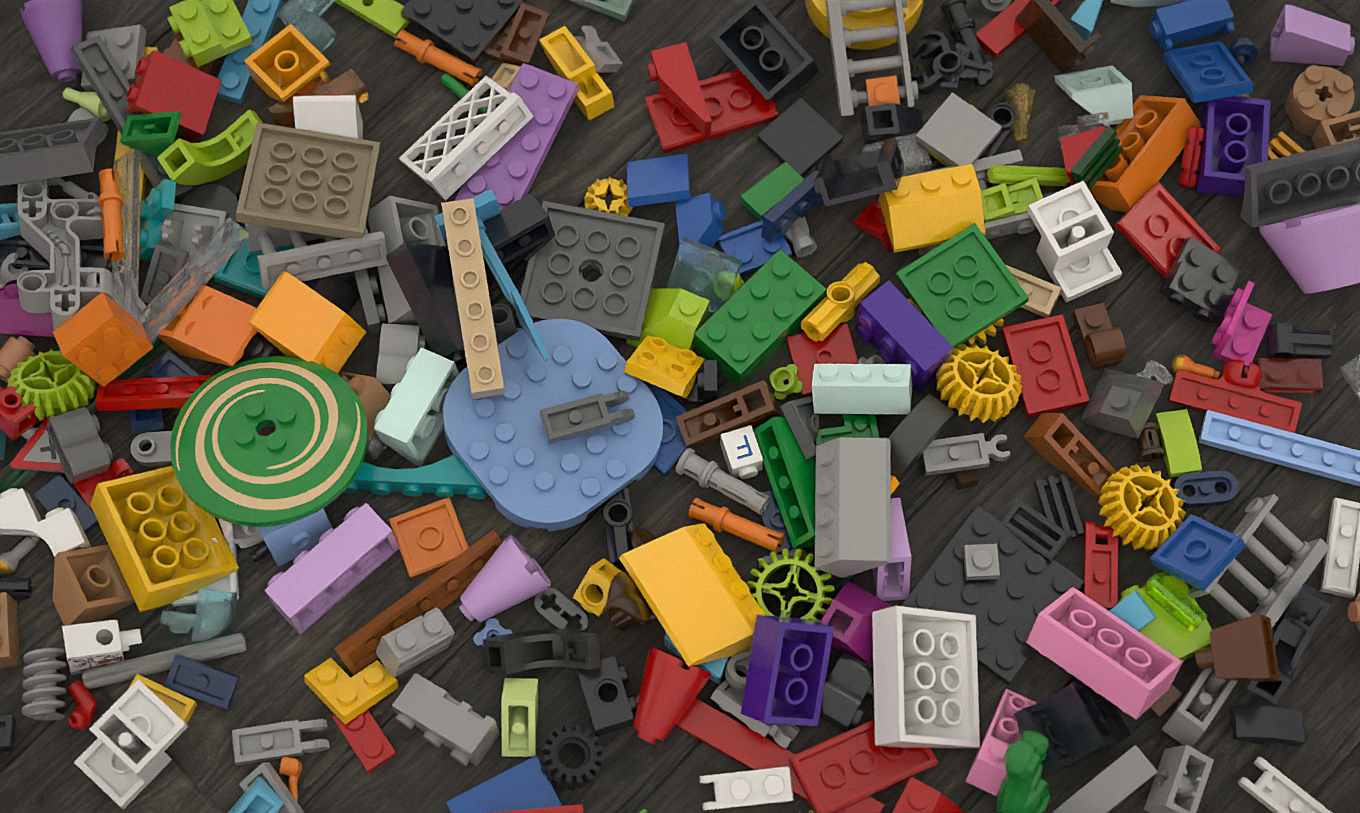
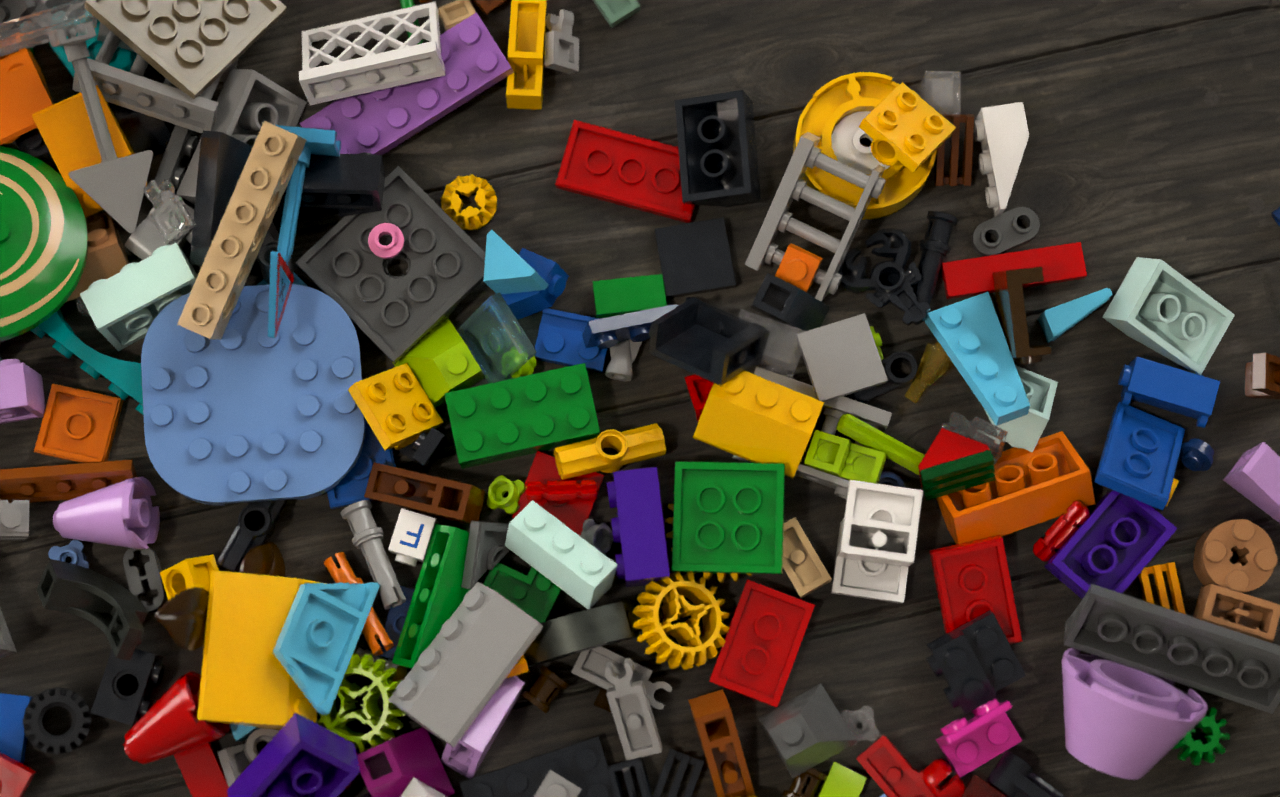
camera: 35 degrees right, 10 degrees up
yellowish green slope [501,678,538,757] -> none
dark grey hinge [540,391,635,444] -> none
blue tile [627,154,691,207] -> none
red slope [647,42,711,136] -> none
reddish brown plate [1072,303,1126,371] -> none
orange piece [1171,354,1220,380] -> none
none -> light grey piece [48,21,153,234]
none -> clear plate [144,179,196,245]
none -> medium azure wing [273,582,380,715]
none -> bright pink plate [368,223,404,259]
none -> medium azure slope [483,230,549,295]
none -> dark brown bush [522,665,569,714]
none -> red axle [526,480,597,502]
none -> light grey plate [605,658,663,761]
none -> medium azure wing [925,292,1030,426]

